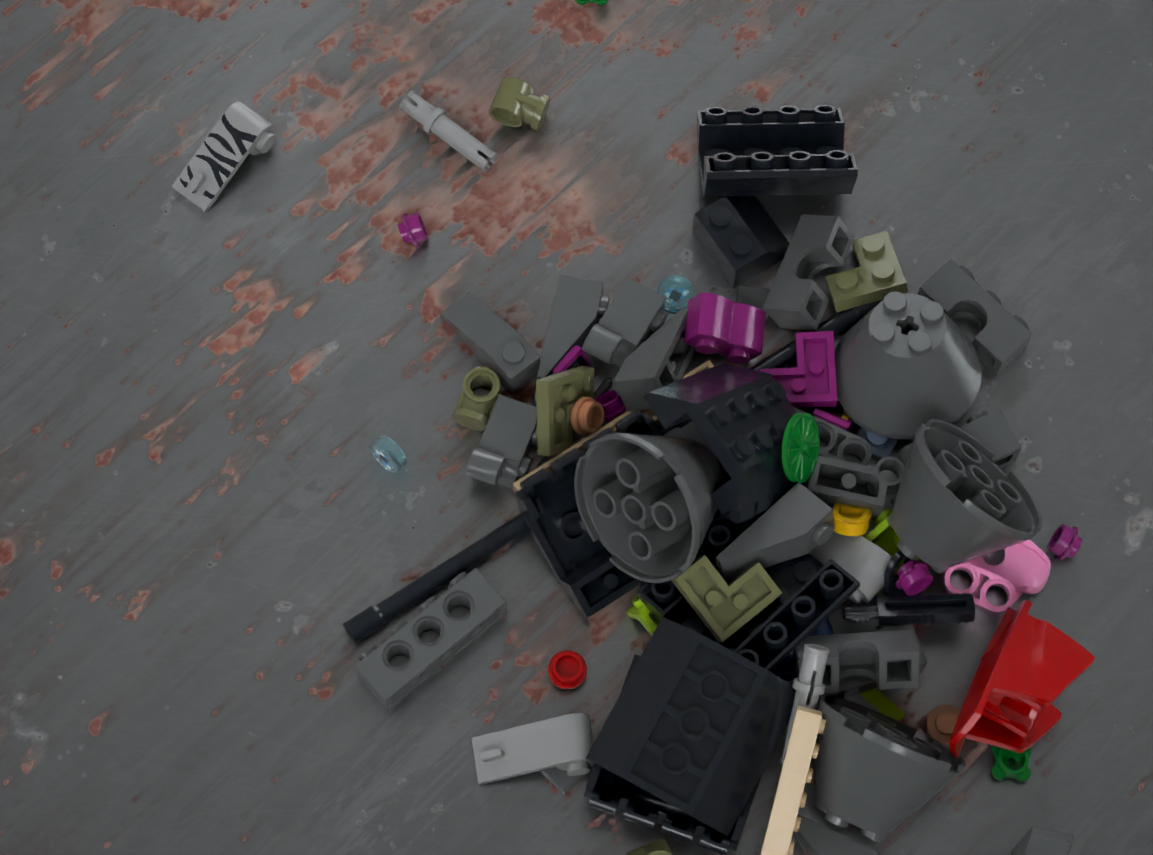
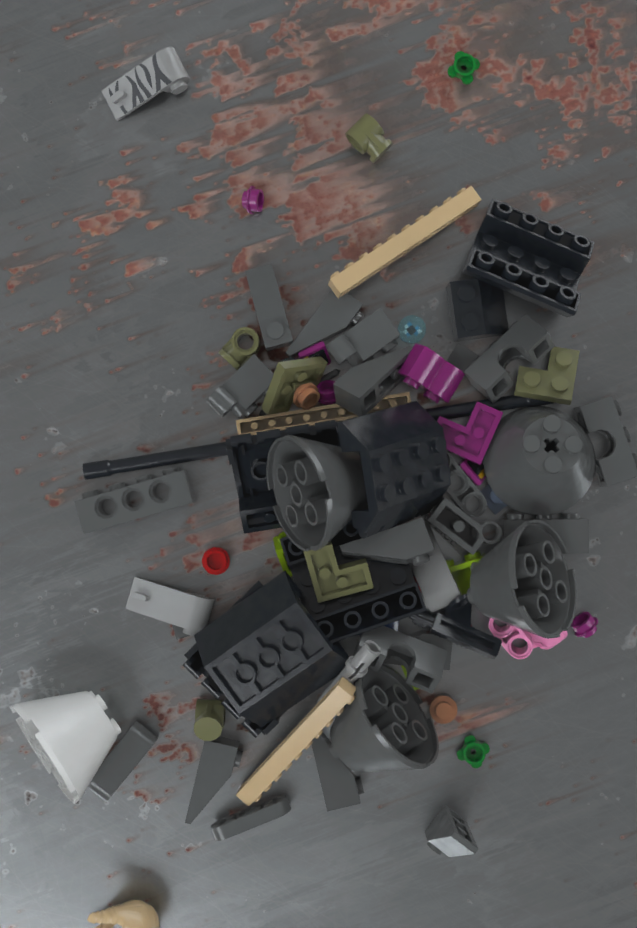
camera: 25 degrees right, 20 degrees up
clear light blue tile [370,436,407,473] -> none
light grey pin [399,90,498,173] -> none
green wheel [782,413,820,483] -> none
yellow tile [832,503,873,536] -> none
magenta plate [896,560,933,596] -> none
red piece [949,600,1095,759] -> none
none -> tan piece [328,186,482,299]

